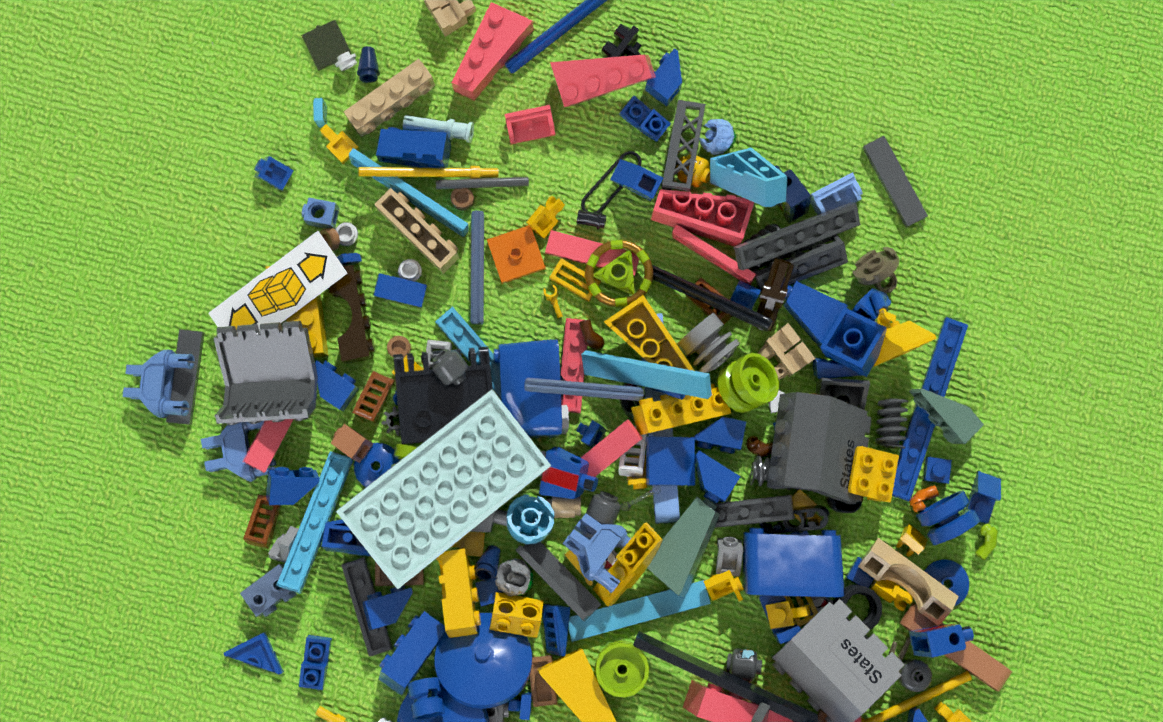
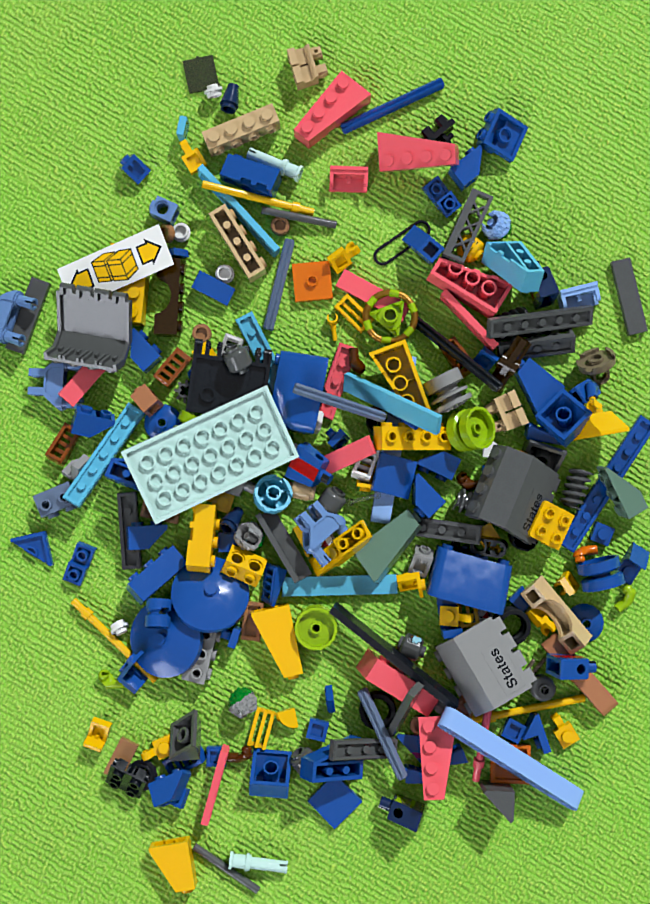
camera: 10 degrees right, 5 degrees up
black pin [577,210,607,230] -> none
none -> blue plate [476,108,528,162]

